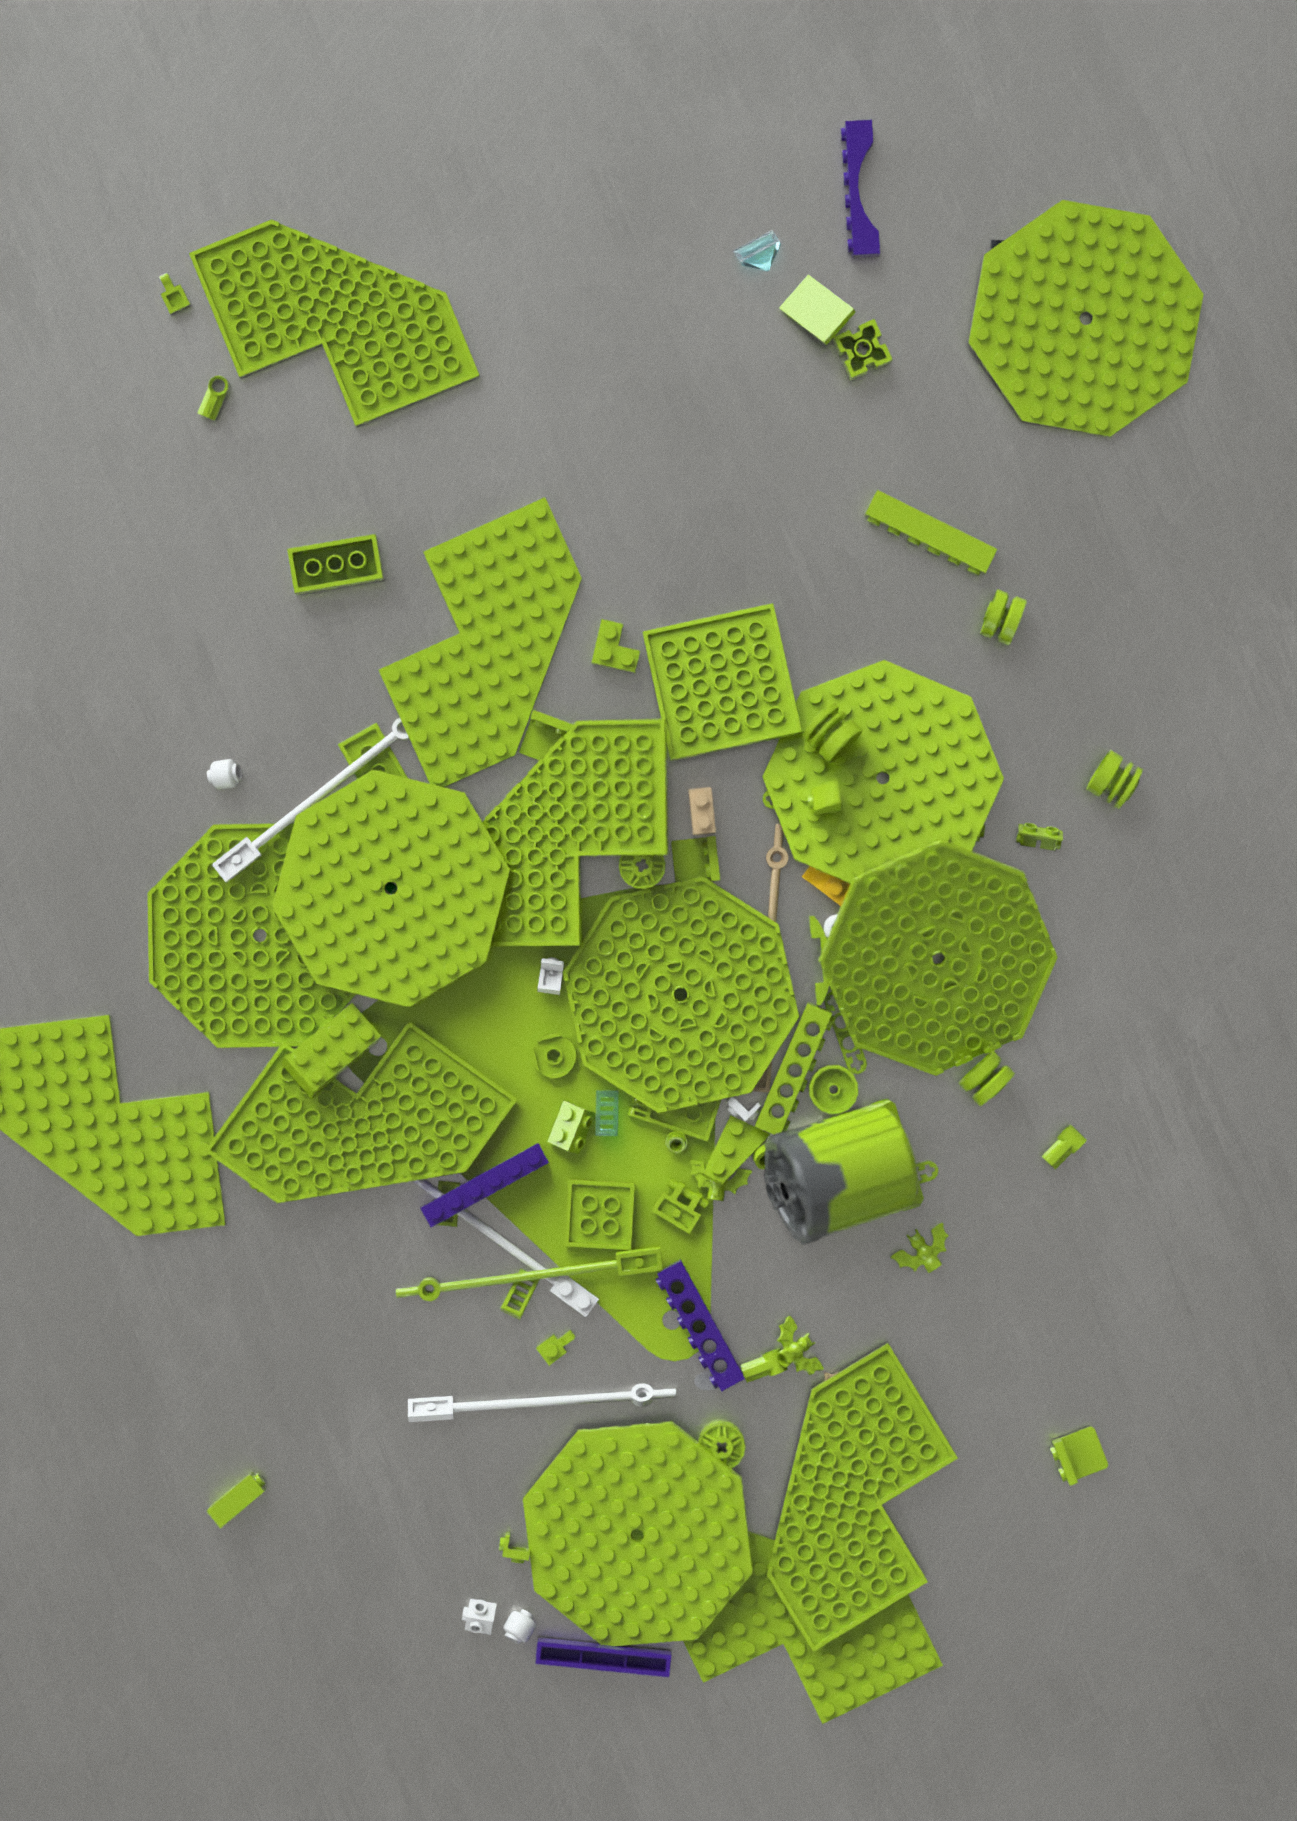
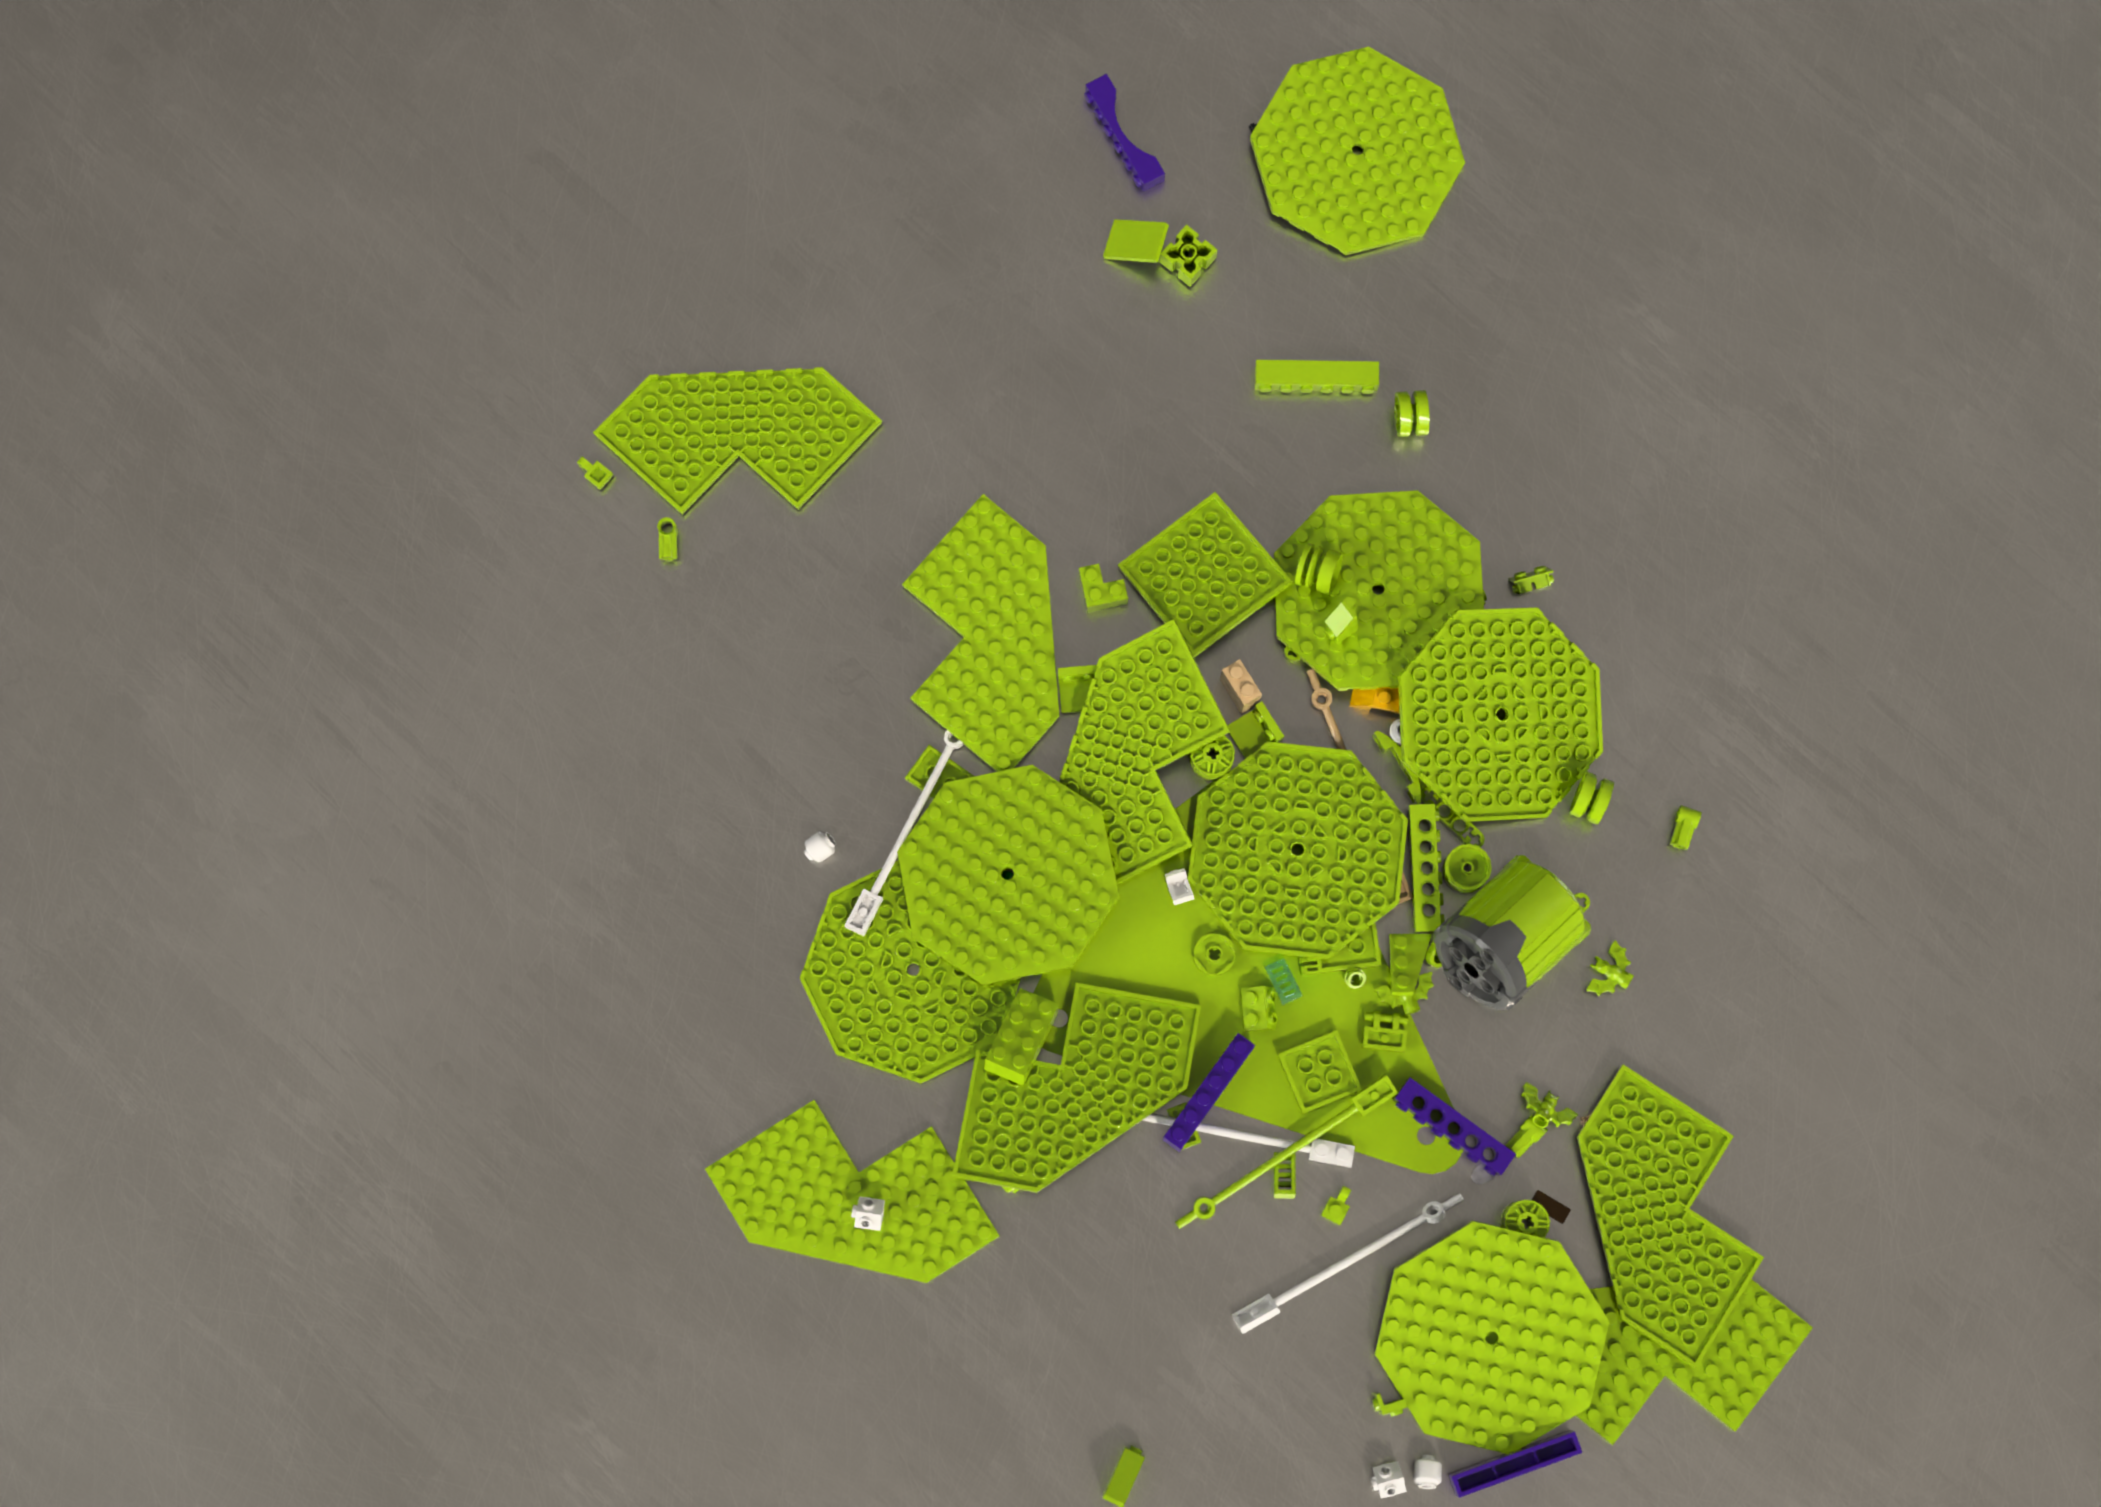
camera: 20 degrees left, 10 degrees down
lime brick [287,534,384,595] -> none
white bracket [726,1097,761,1121] -> none
clear light blue slope [733,230,781,271] -> none
lime bracket [1050,1426,1108,1486] -> none
lime wheel [1086,750,1143,809] -> none
none -> white brick [852,1196,885,1231]
none -> dark brown sticker [1532,1190,1571,1224]

